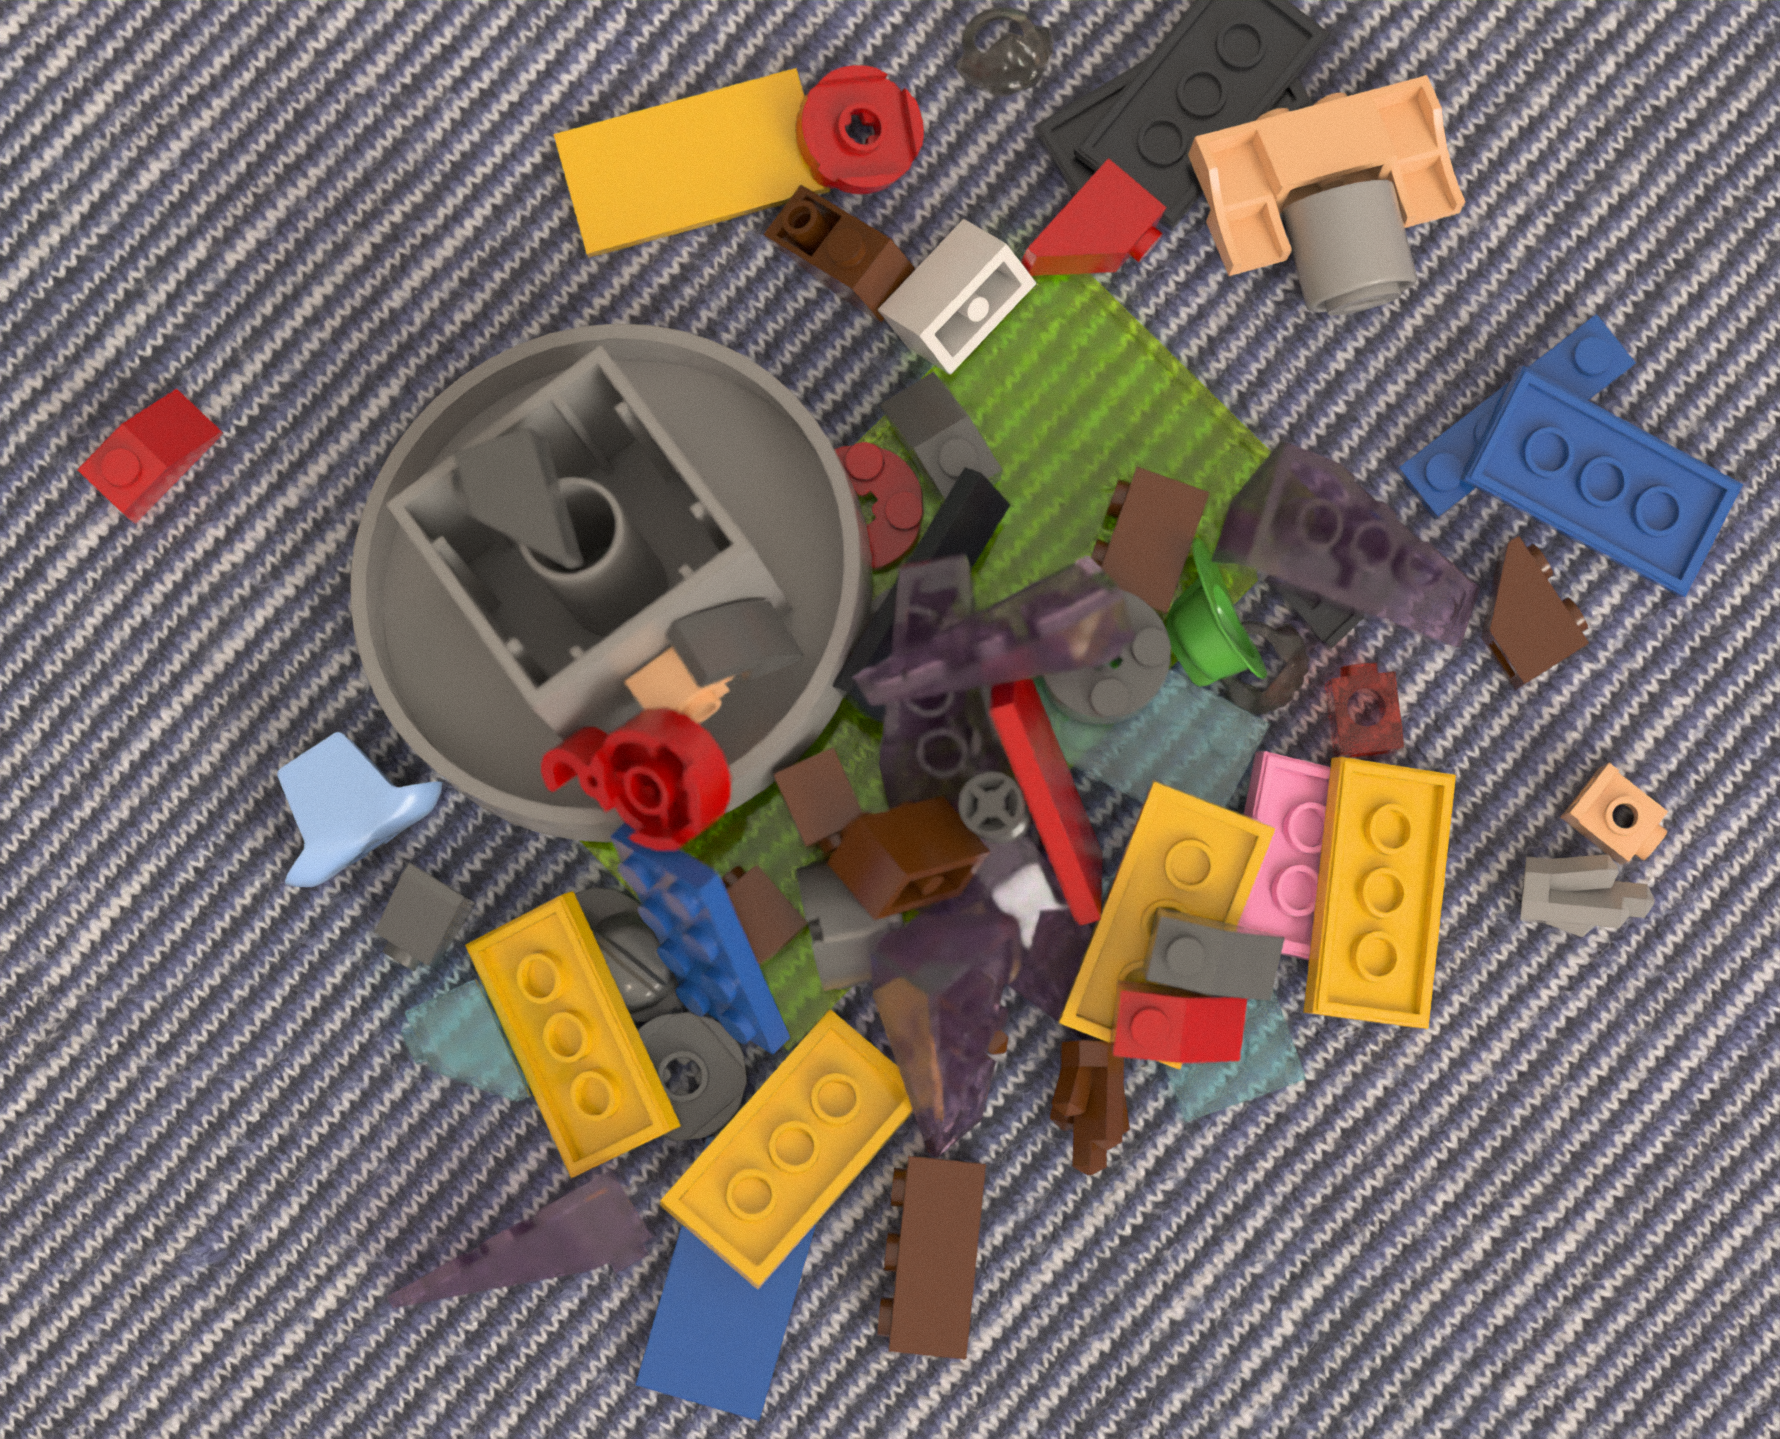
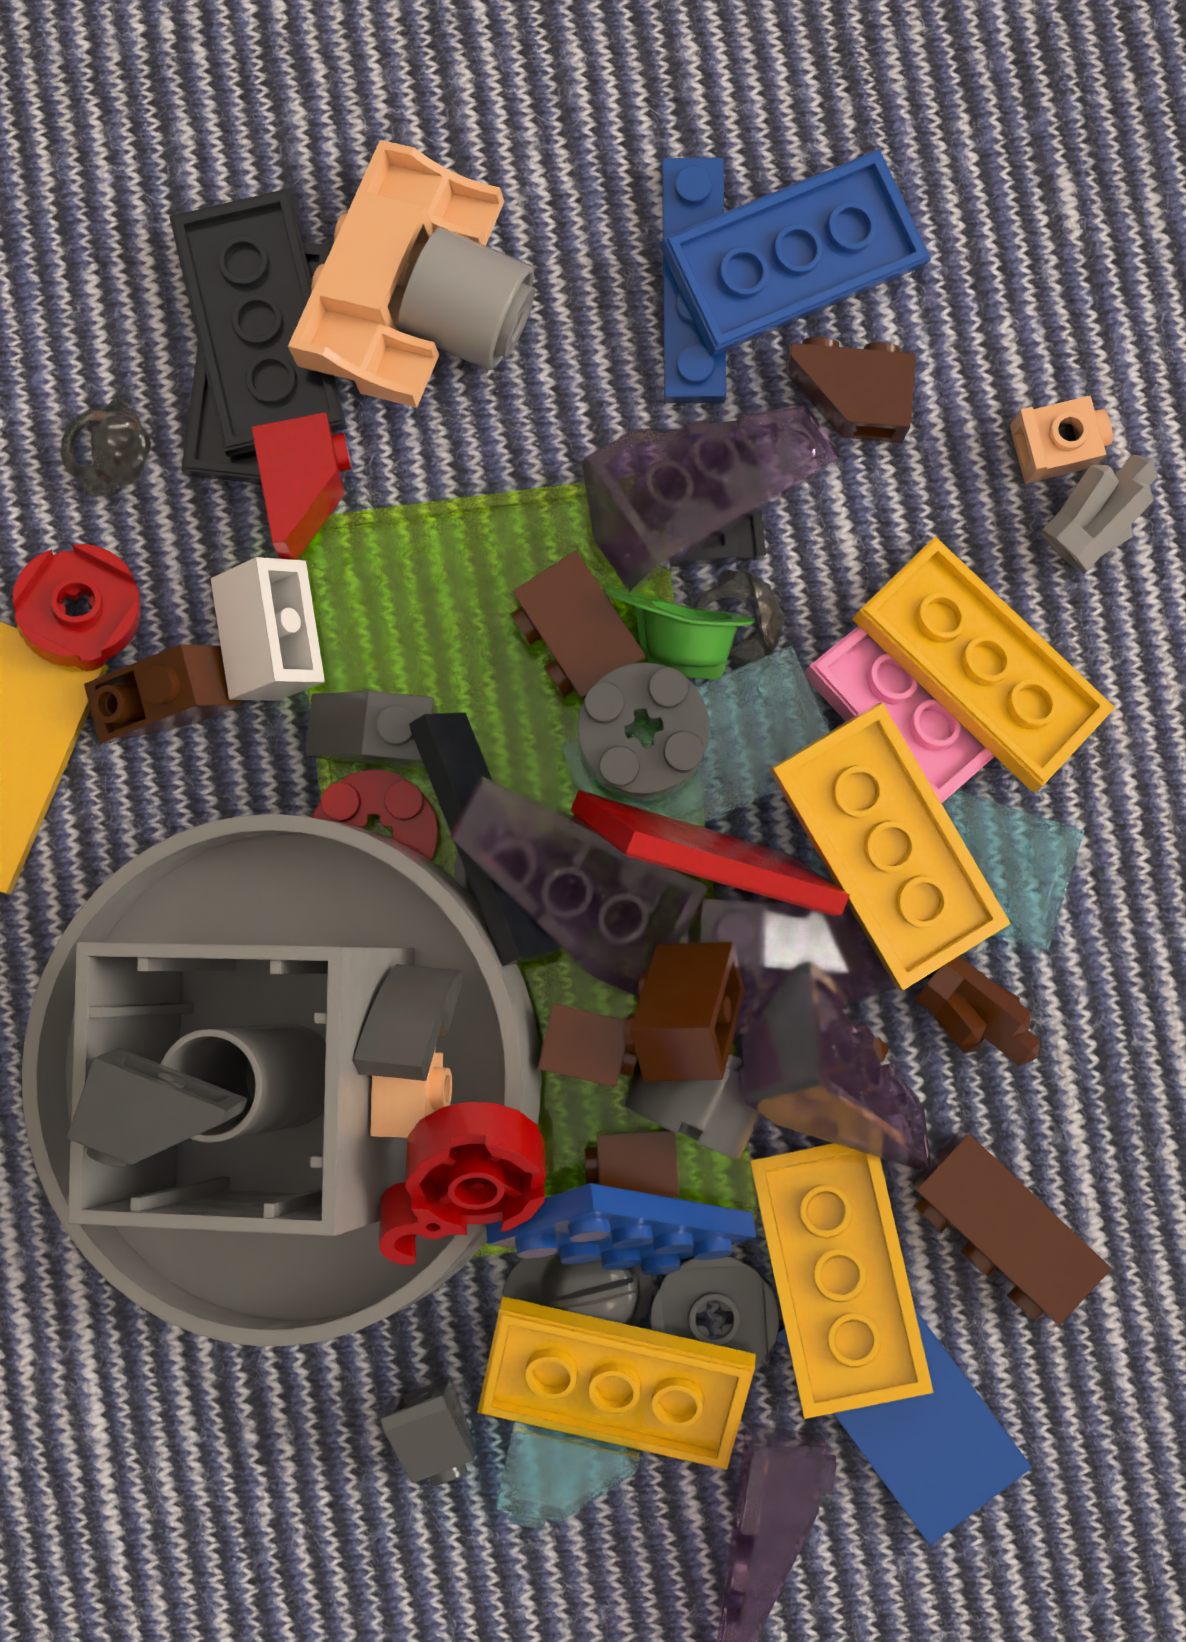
camera: 50 degrees left, 0 degrees up
light blue piece [277,732,443,887] -> none
wedge [853,555,1136,706] -> none
dark grey wheel [958,771,1033,845] -> none
slope [1110,980,1248,1063] -> none
dark grey slope [1142,907,1285,1001] -> none
clear red brick [1325,663,1405,758] -> none

